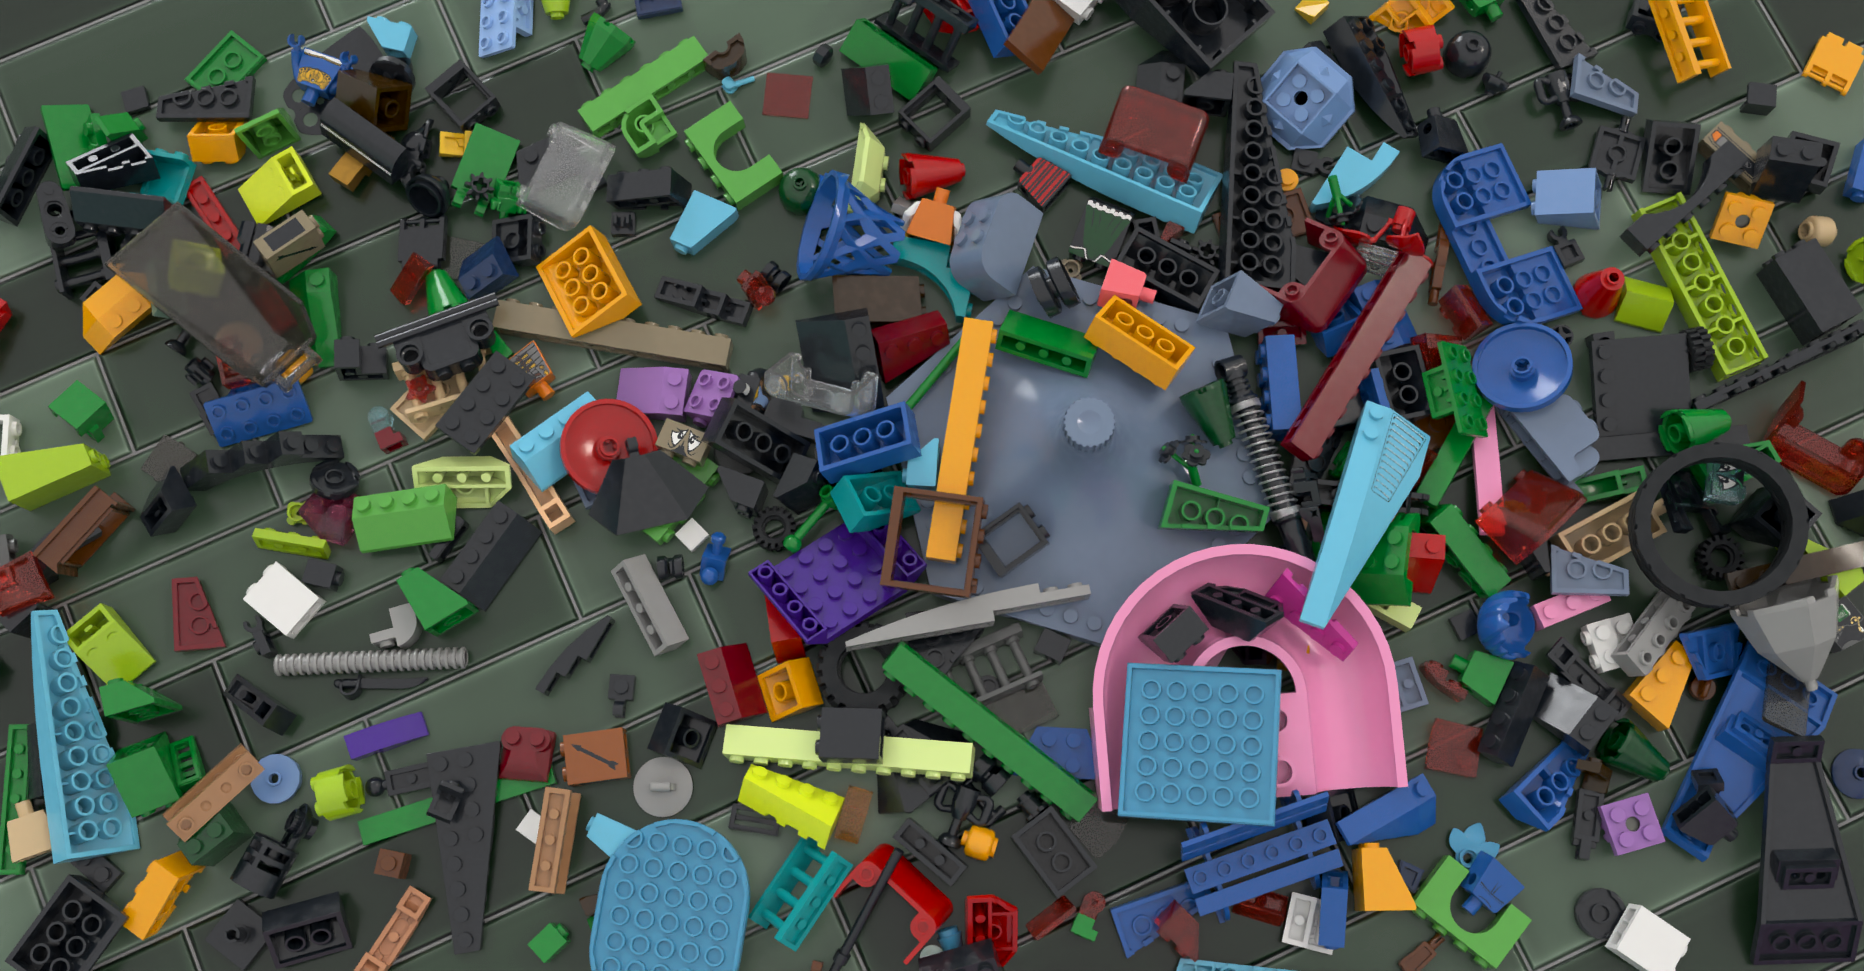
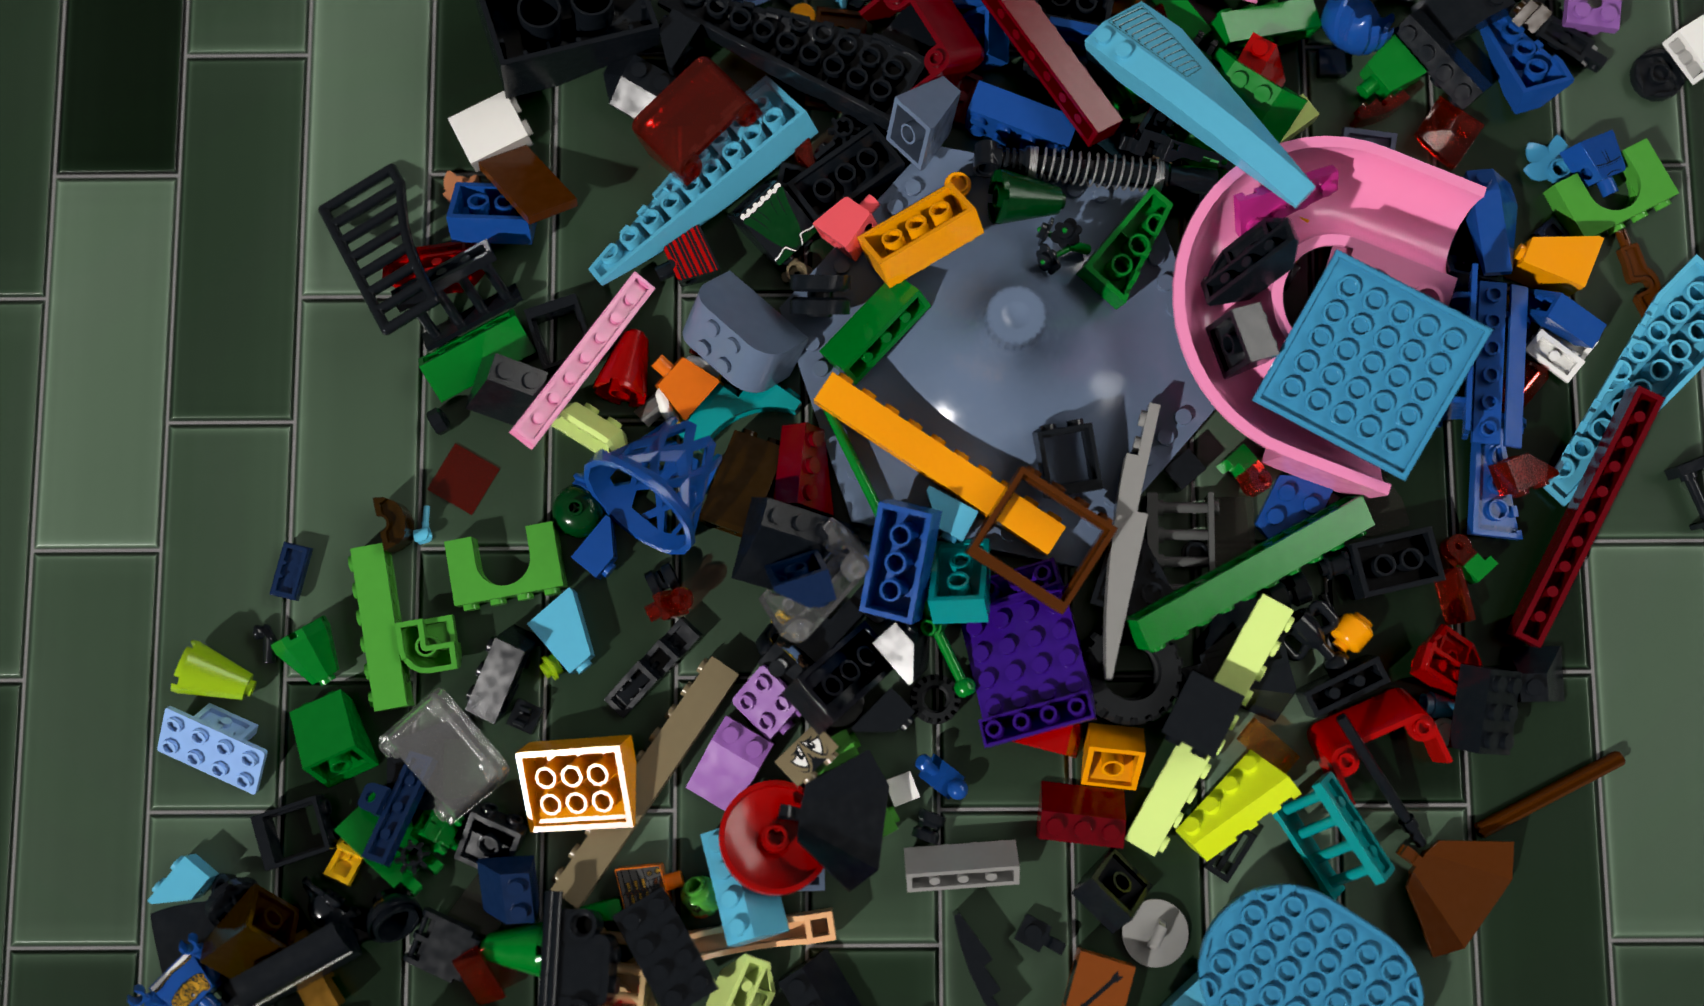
camera: 65 degrees left, 5 degrees up
none -> green slope [289,689,379,788]
none -> dark blue plate [358,750,438,867]
none -> bright pink tile [509,271,656,450]
none -> lime plate [539,654,564,681]
none -> blue slope [571,515,618,580]
none -> bright green head [681,876,718,919]
none -> dark blue slope [764,549,837,608]
none -> light orange plate [944,172,971,197]
none -> leg [1216,443,1272,497]

